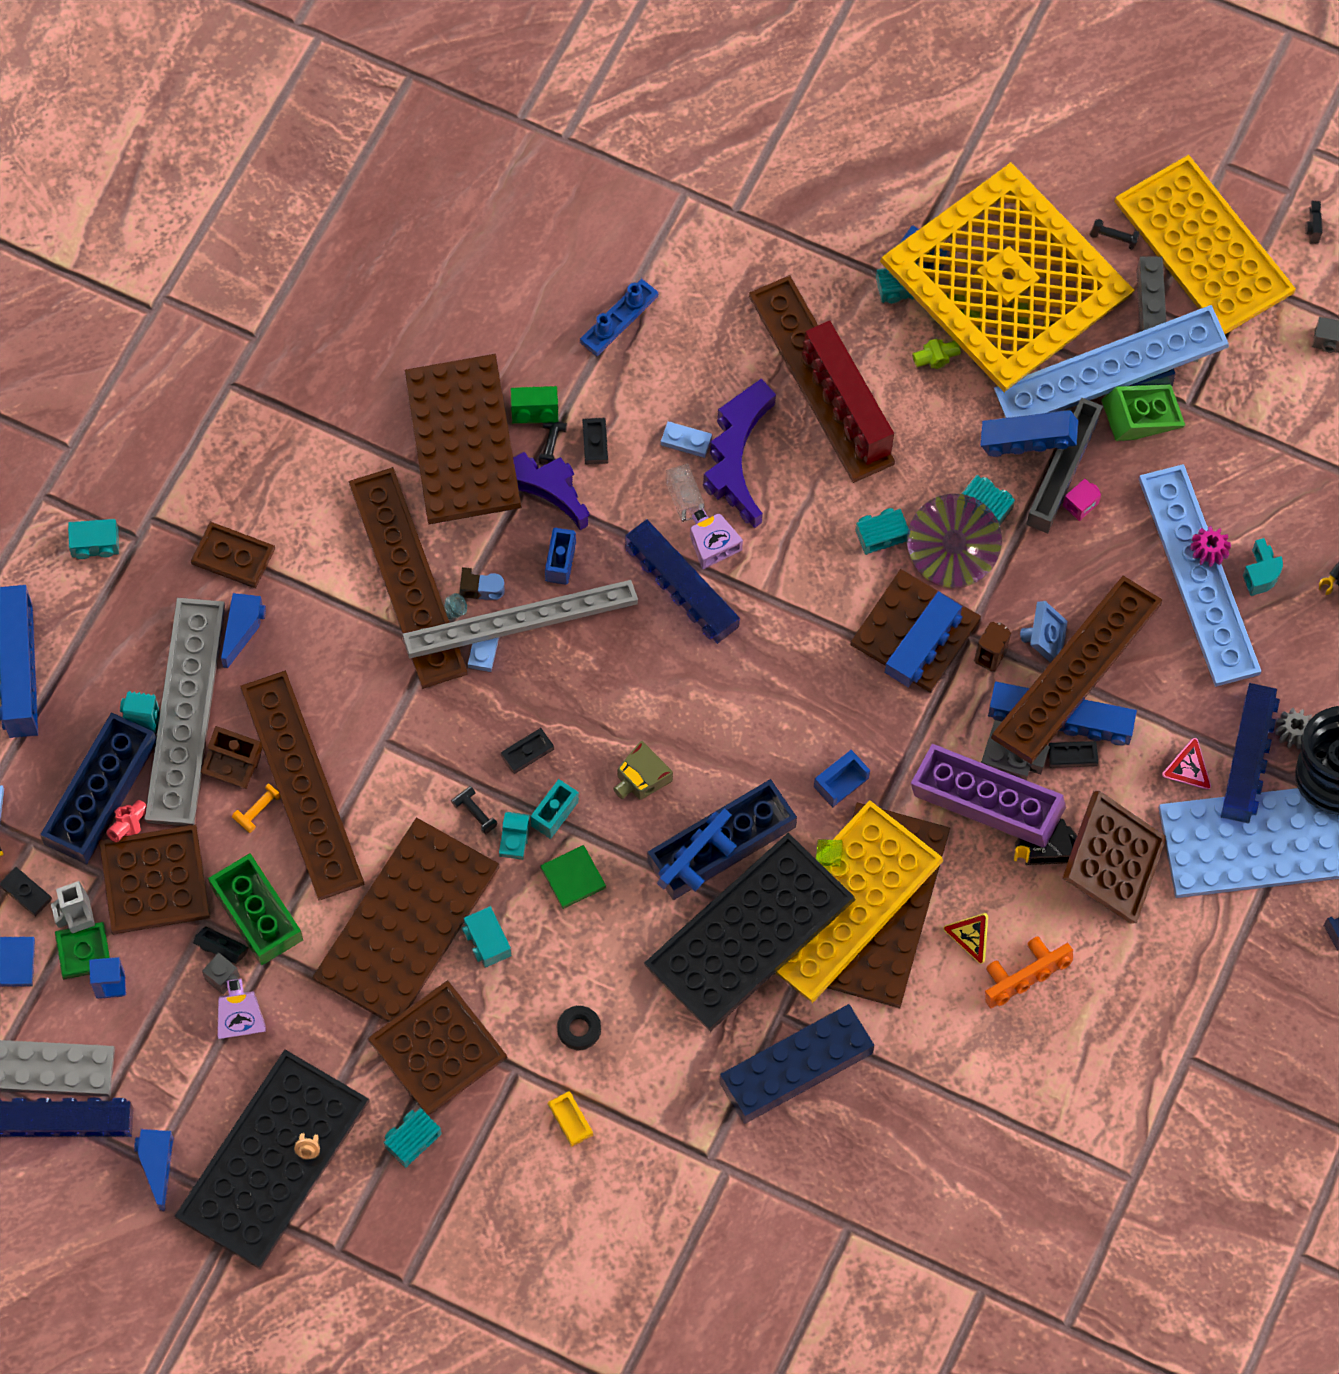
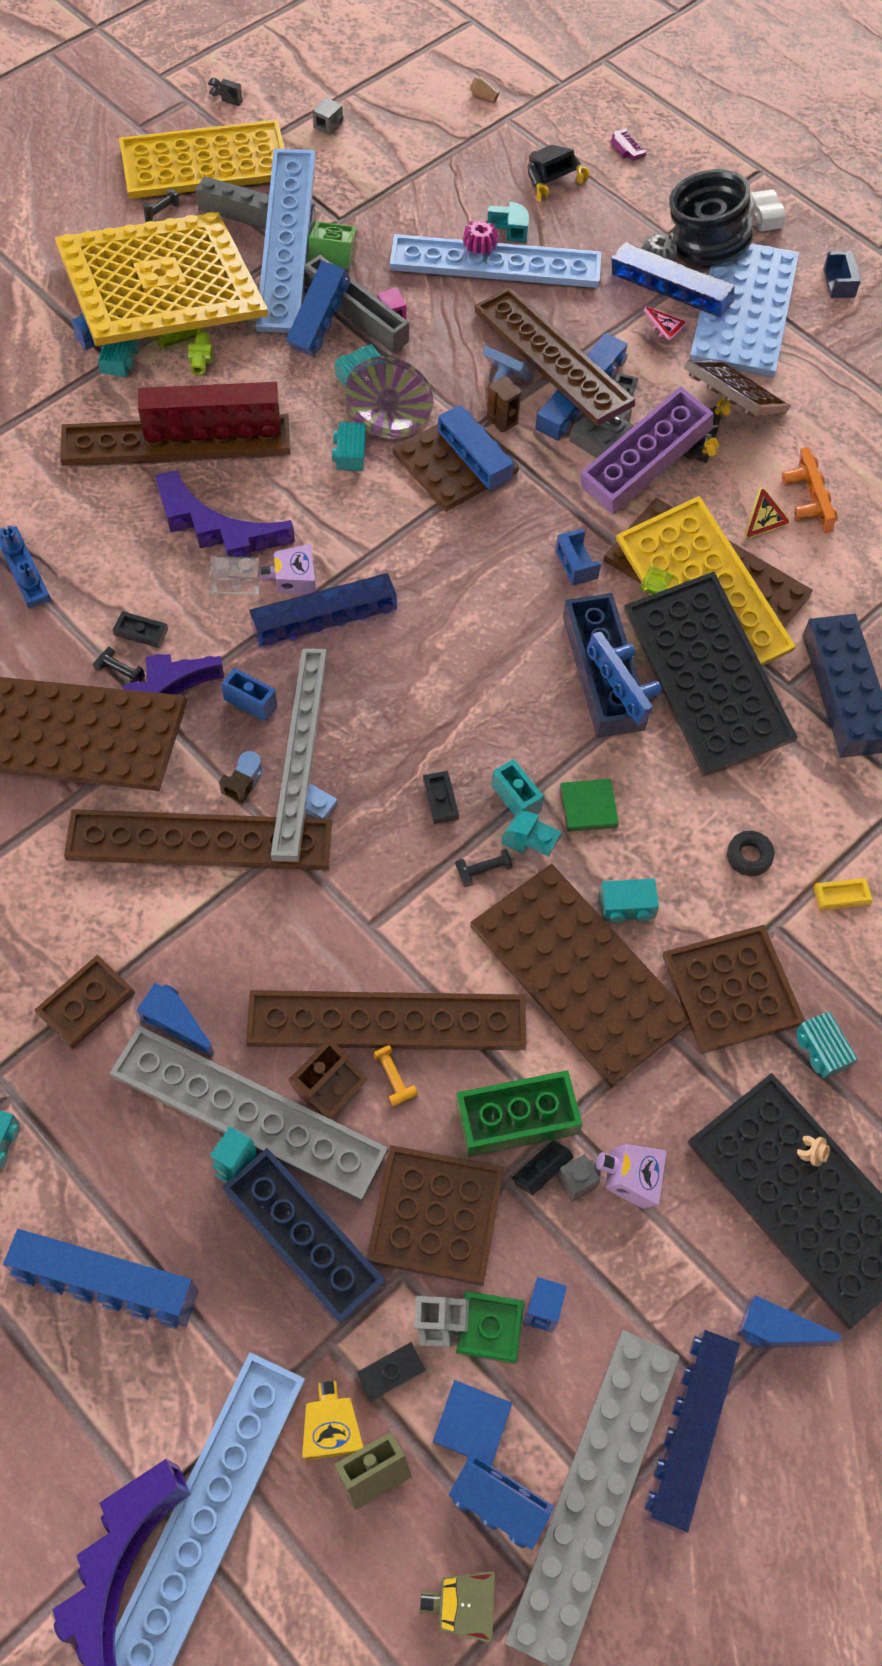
camera: 70 degrees left, 5 degrees down
coral axle [106,800,147,842] -> none
clear light blue tile [444,593,467,619] -> none
green brick [511,386,559,424] -> none
olive torso [613,741,673,800] -> none
light blue plate [661,421,712,458] -> none

